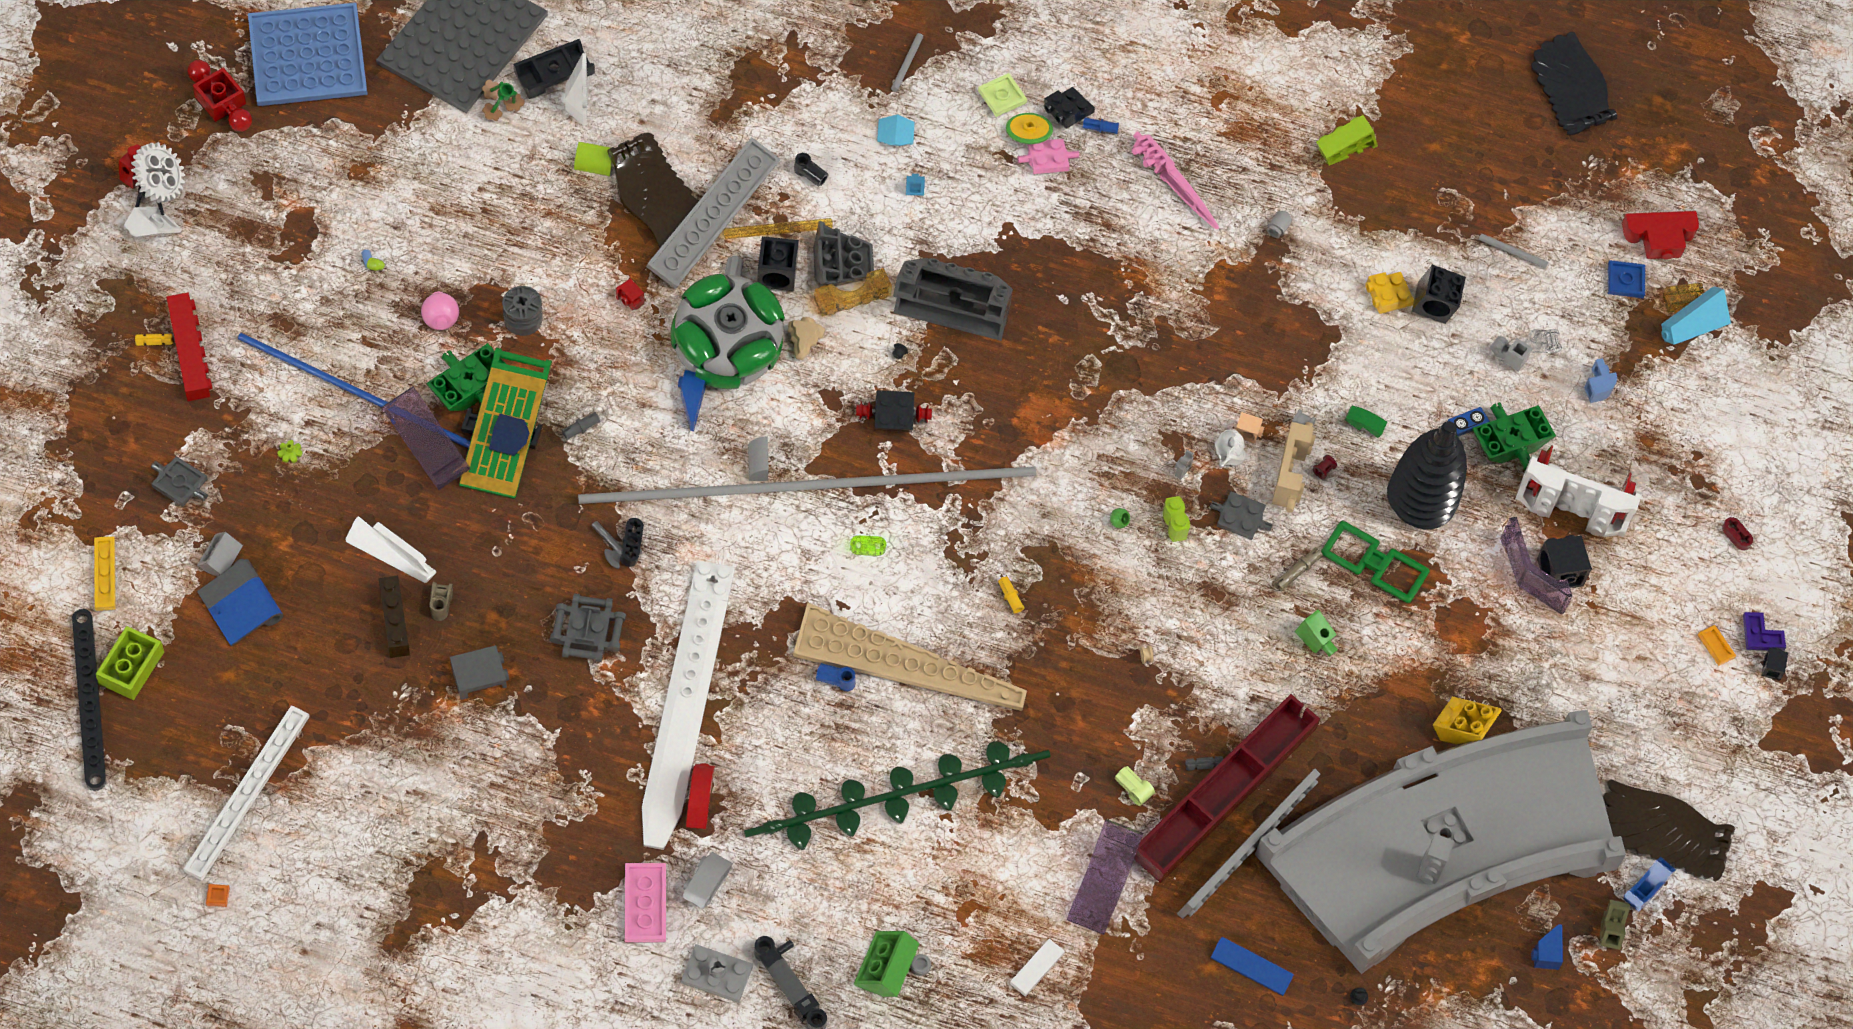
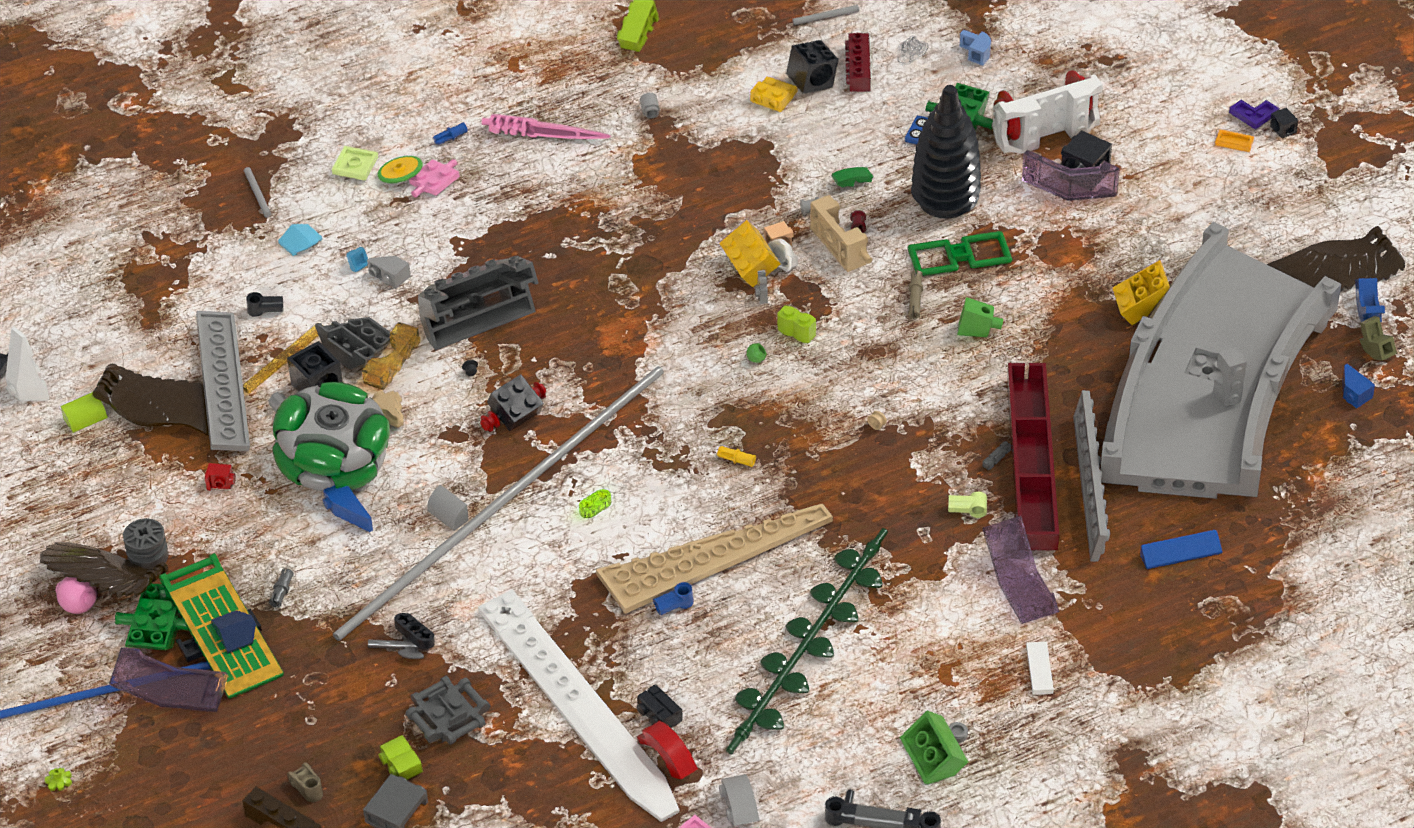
camera: 35 degrees left, 15 degrees down
white wedge [346,516,436,583] -> none
black plate [1044,87,1095,129] -> none
dark grey plate [1210,491,1273,540] -> none
black piece [1350,987,1368,1005] -> none
light grey brick [1490,336,1533,372] -> none
dark red beam [1722,517,1753,551] -> none
none -> dark brown animal [40,542,168,597]
none -> light grey slope [367,256,411,289]
none -> lime brick [379,735,423,780]
none -> black brick [637,684,683,728]
none -> yellow brick [719,220,781,287]
none -> dark red brick [845,33,871,92]

